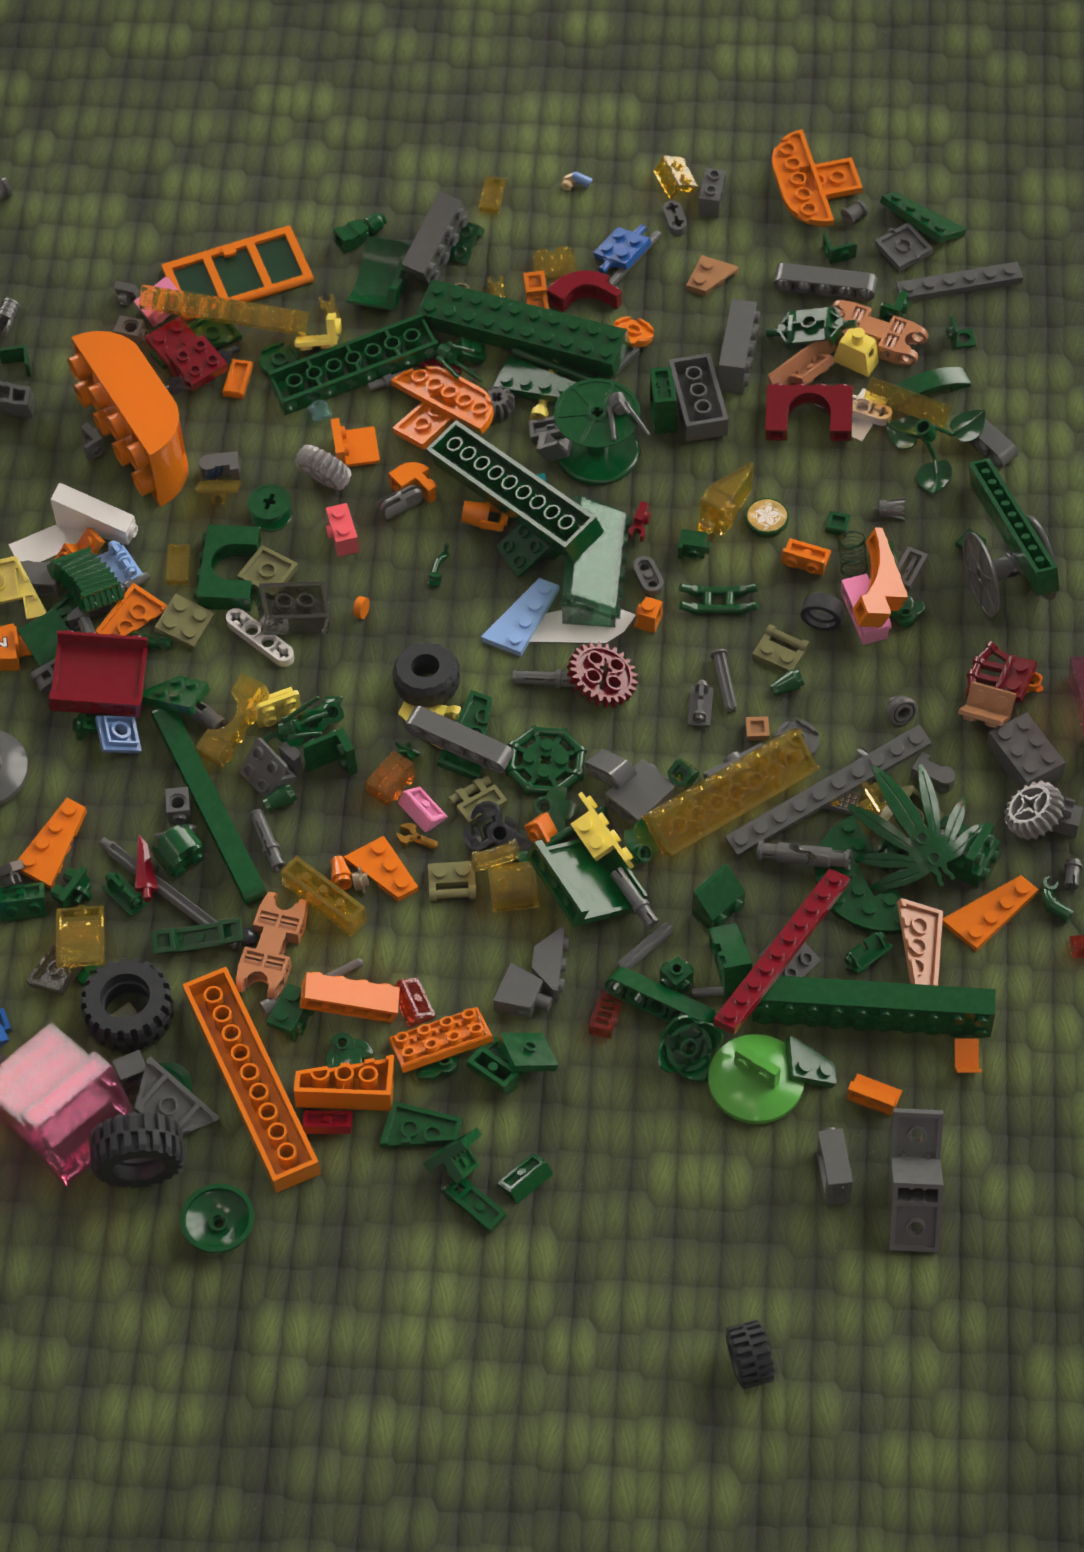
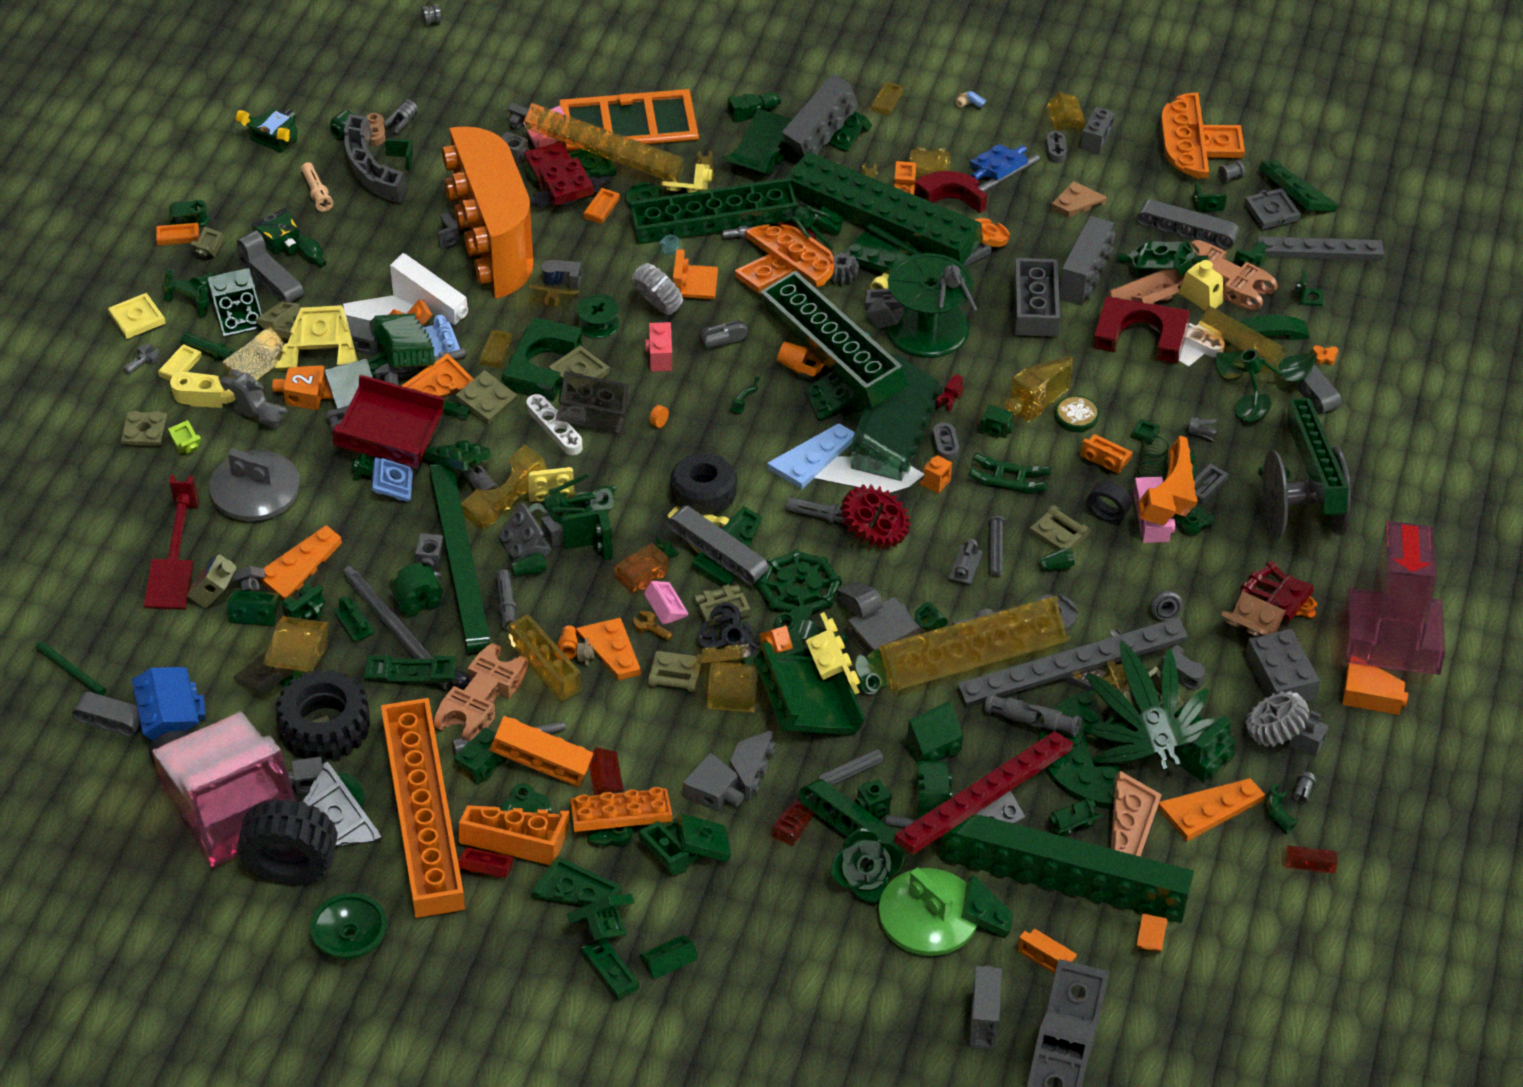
camera: 10 degrees right, 10 degrees down
dark red bar [134,834,158,902] -> none
orange brick [389,462,437,503] -> none
dark grey pin [610,867,660,930] -> none
dark green window [650,367,676,434] -> none
medium nougat plate [745,716,770,741] -> none
none -> orange piece [1312,345,1338,365]

